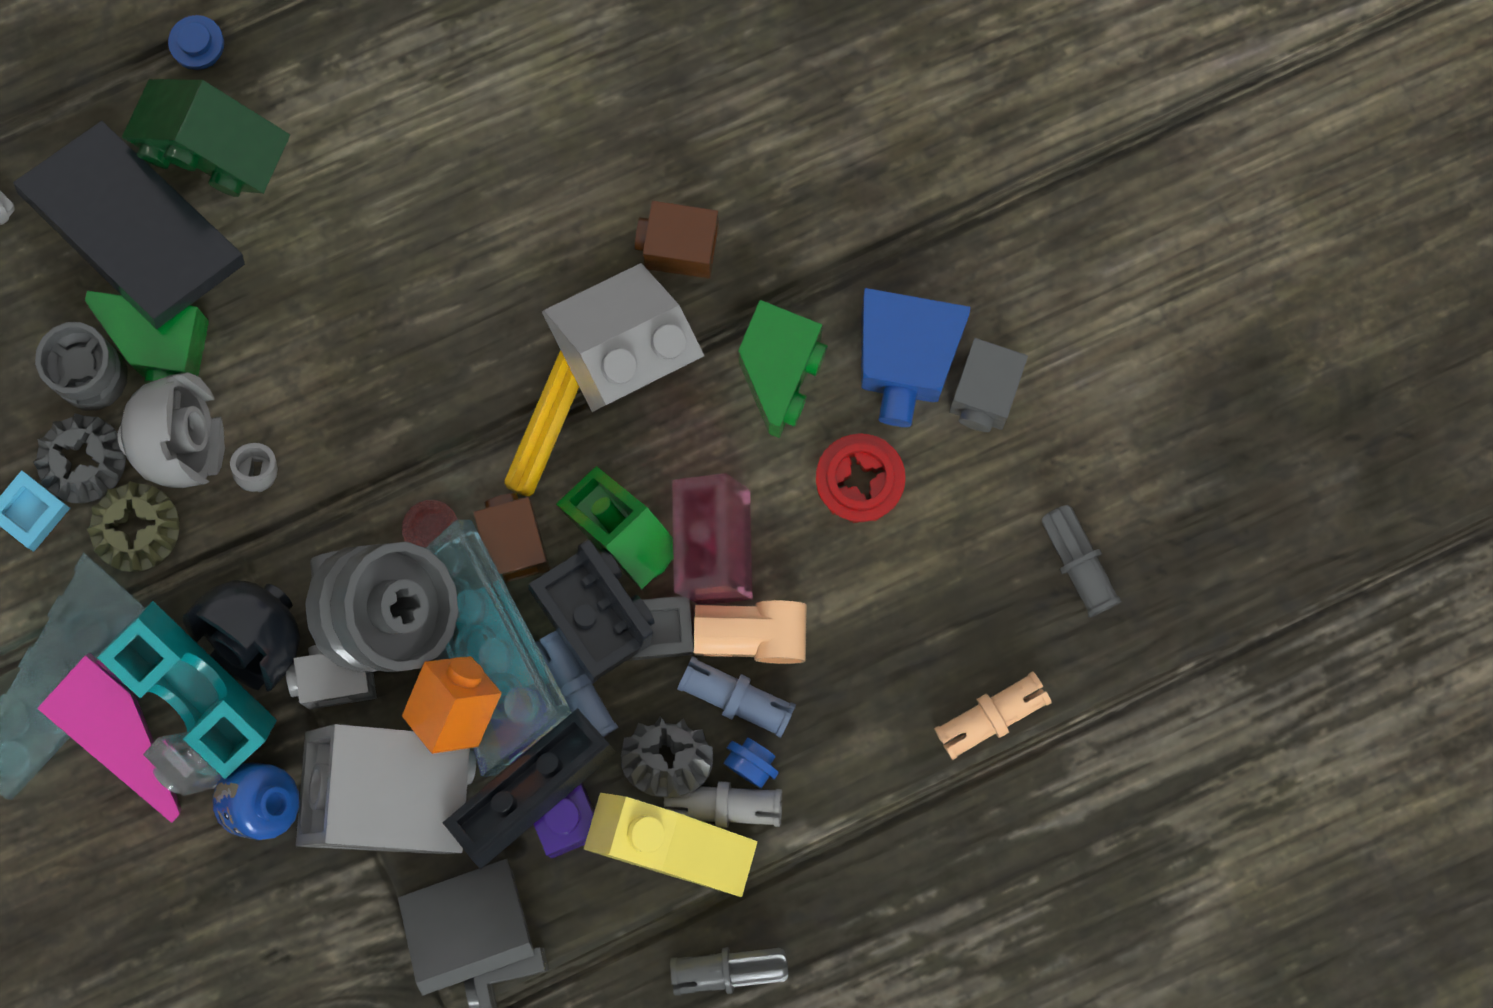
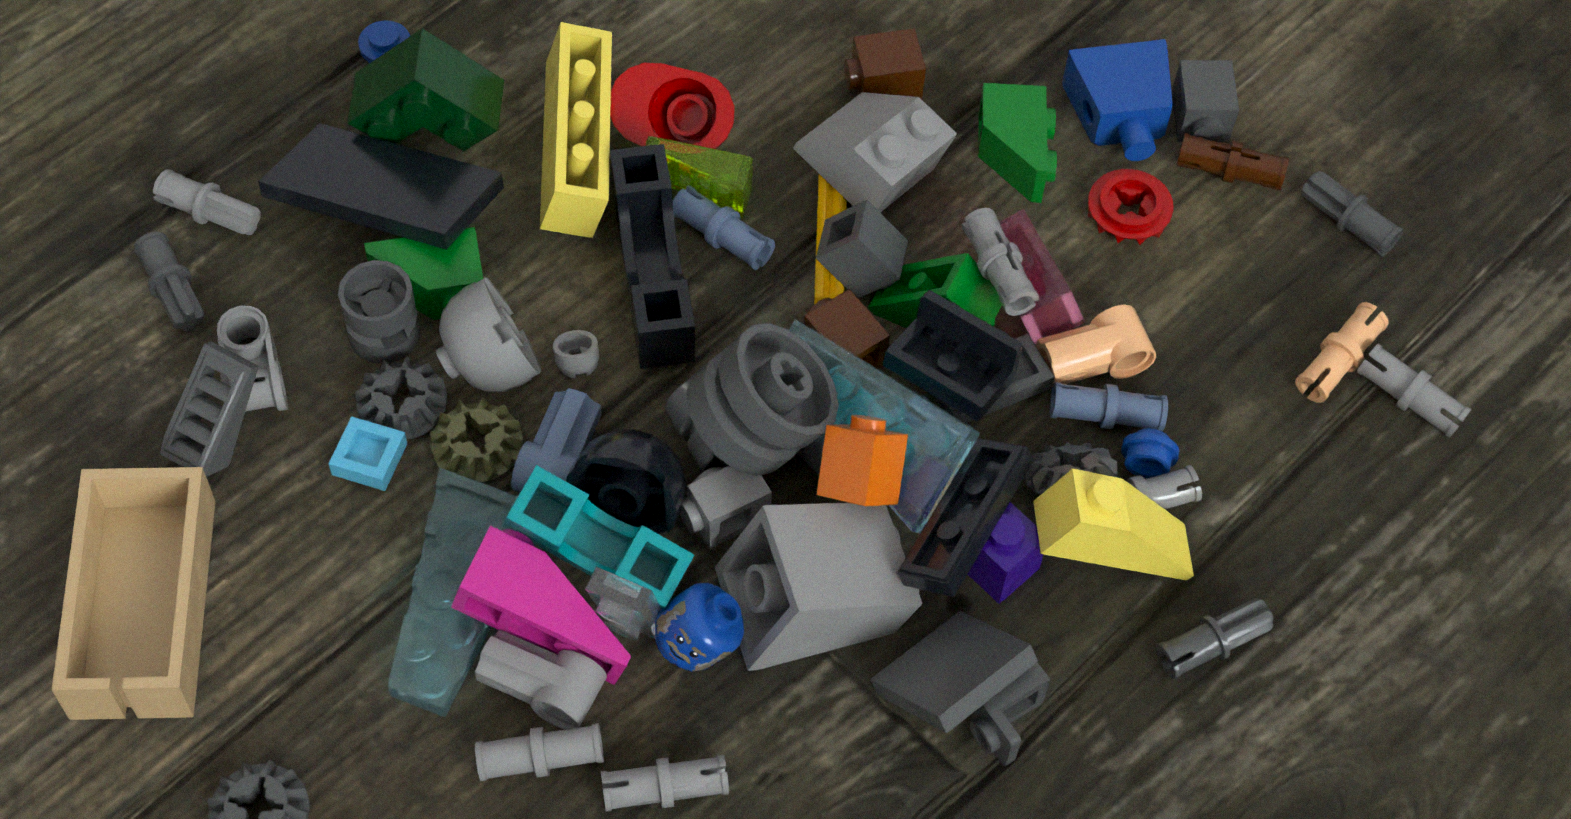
camera: 25 degrees left, 20 degrees down
none -> light grey piece [475,629,607,730]
none -> light grey pin [475,723,604,781]
none -> sand blue piece [511,388,602,492]
none -> light yellow brick [540,22,612,238]
none -> light grey pin [601,755,729,812]
none -> red piece [610,63,735,156]
none -> black arch [610,144,695,369]
none -> clear neon green slope [645,136,753,219]
none -> sand blue pin [672,185,775,270]
none -> dark grey brick [816,200,908,298]
none -> light grey pin [961,208,1039,316]
none -> reddish brown pin [1176,133,1289,191]
none -> light grey pin [1357,343,1472,438]

